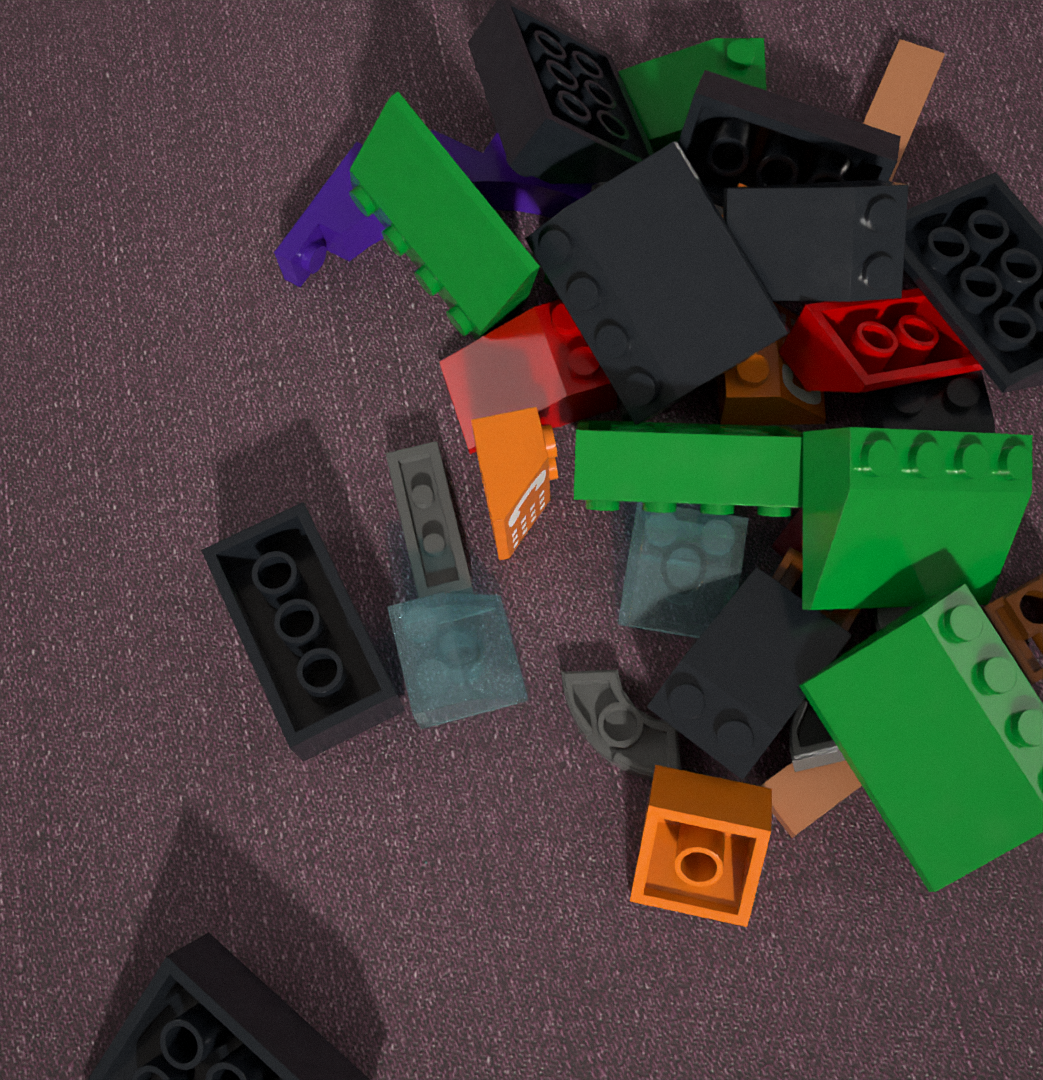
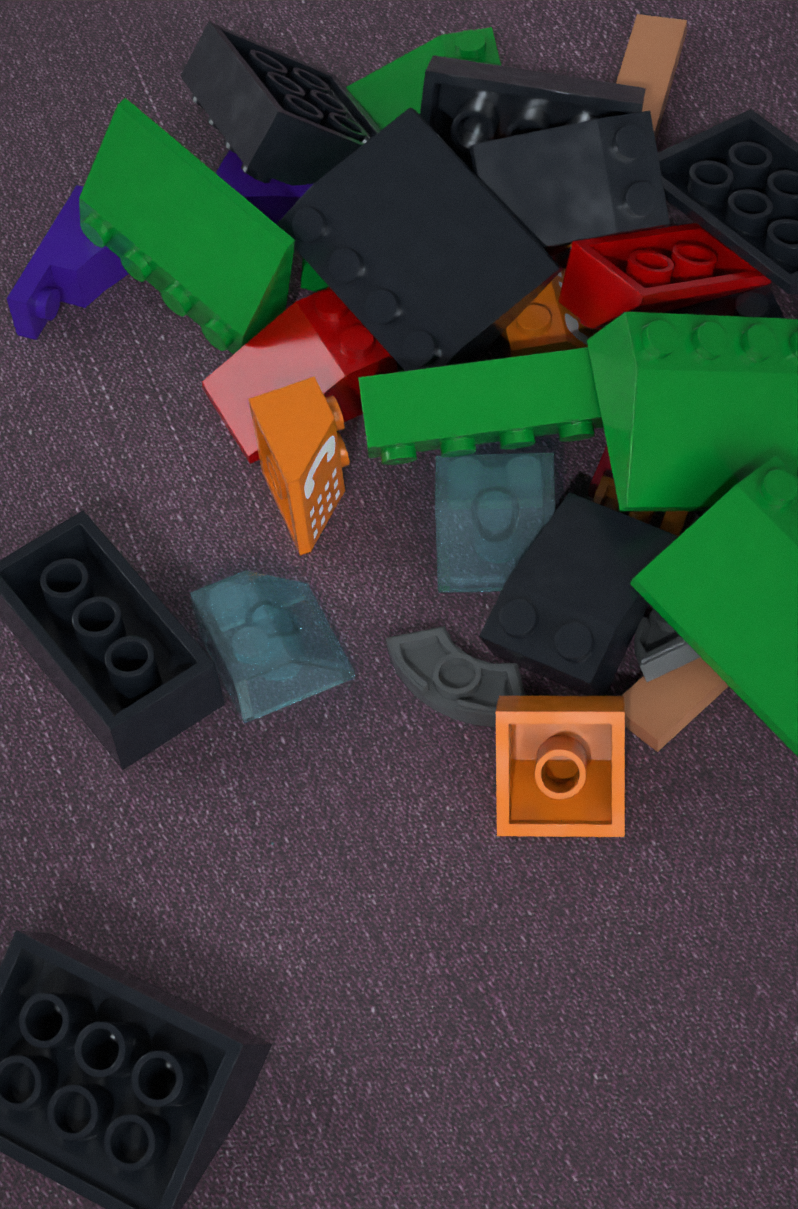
camera: 10 degrees left, 15 degrees down
dark grey plate [385,441,474,607] -> none

